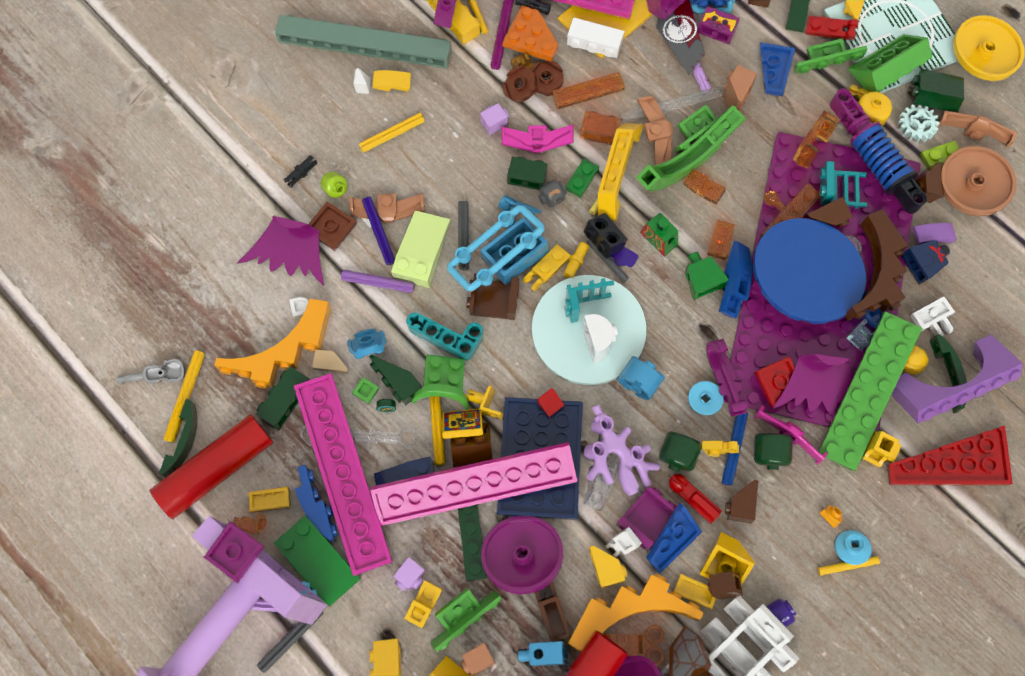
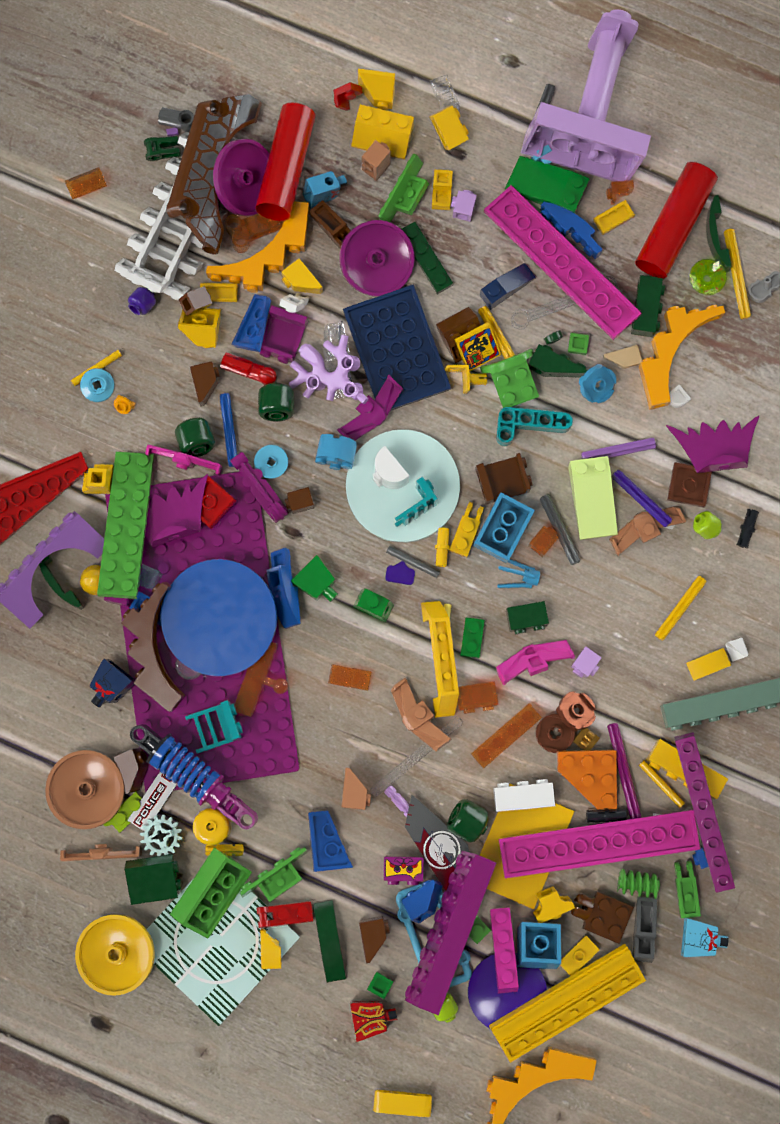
camera: 155 degrees right, 10 degrees up
magenta tile [203,521,265,583] -> none
plate [370,442,578,526] -> none
medium azure bar [447,205,545,291] -> none
red slope [537,388,564,418] -> none
dark grey head [538,180,567,207] -> none
black brick [583,213,628,259] -> none
bright green arch [636,105,747,191] -> none
bright green bracket [674,104,724,153] -> none
yellow plate [702,441,739,457] -> none
clear orange plate [707,219,736,260] -> none
clear orange panel [793,110,840,169] -> none
reddish brown slope [806,197,853,228] -> none
white hinge [910,297,955,336] -> none
medium lavender slope [912,223,957,245] -> none
none -> white sticker [128,772,177,832]
none -> reddish brown brick [284,487,314,514]
none -> magenta plate [337,375,403,441]
none -> dark green head [447,799,489,843]
none -> clear orange brick [528,526,559,558]
none -> clear neon green dish [689,259,727,295]

